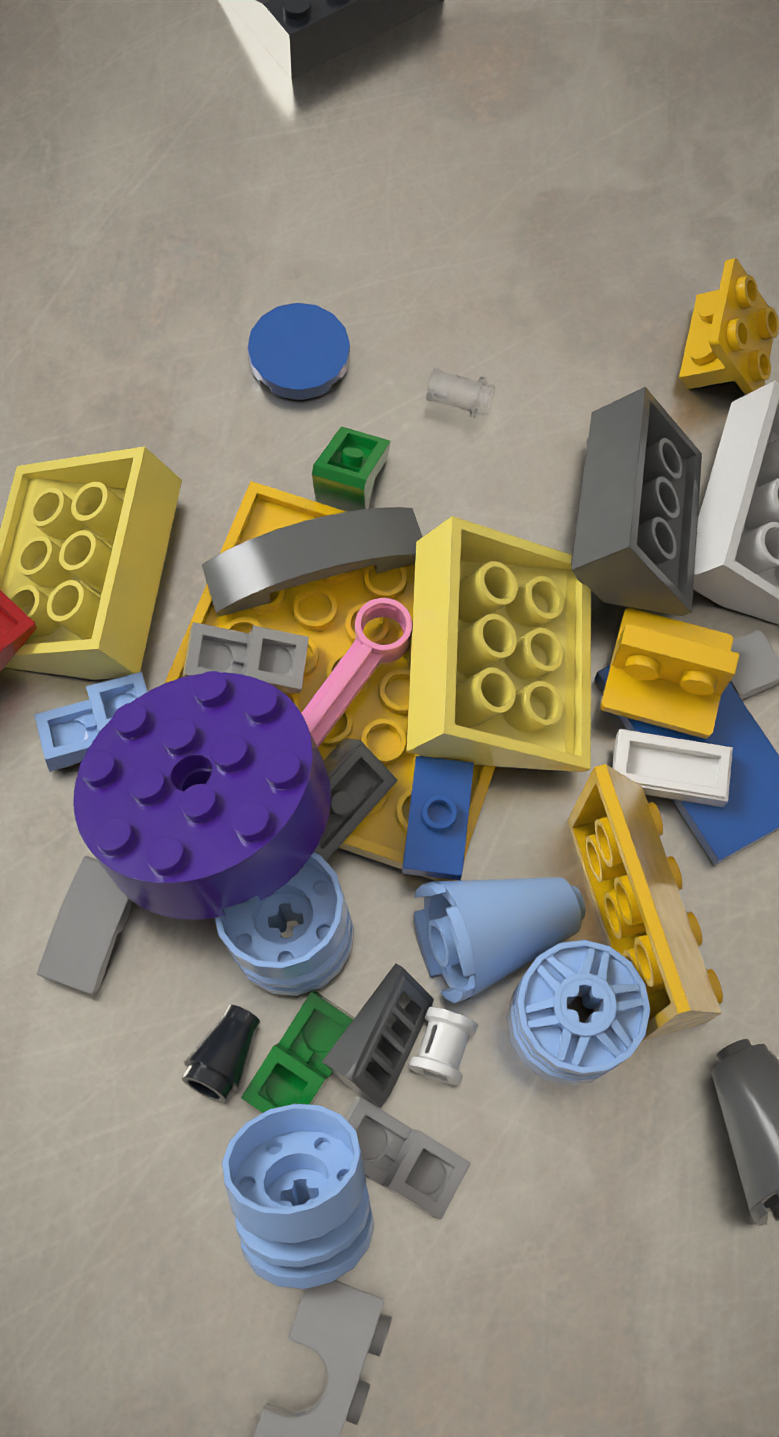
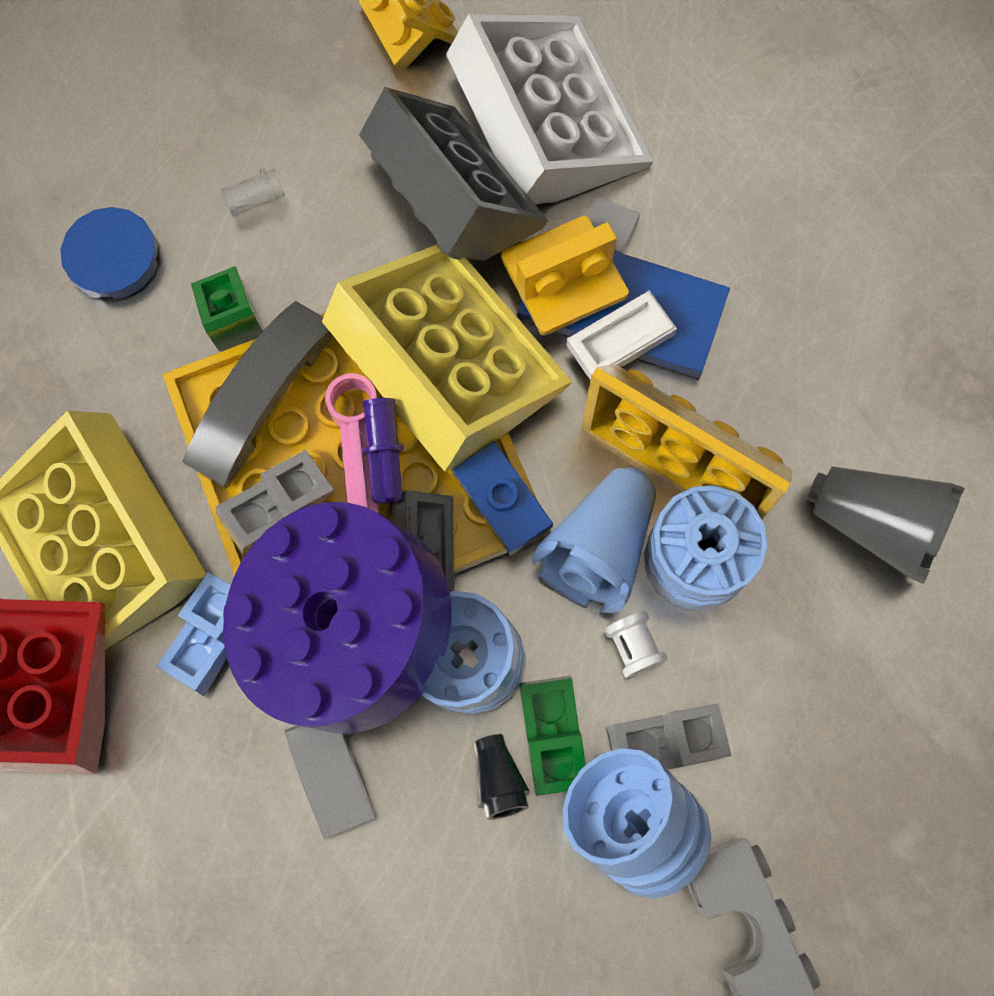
camera: 35 degrees left, 5 degrees up
dark grey slope [322,963,434,1109] -> none
none -> dark purple axle [362,398,404,504]

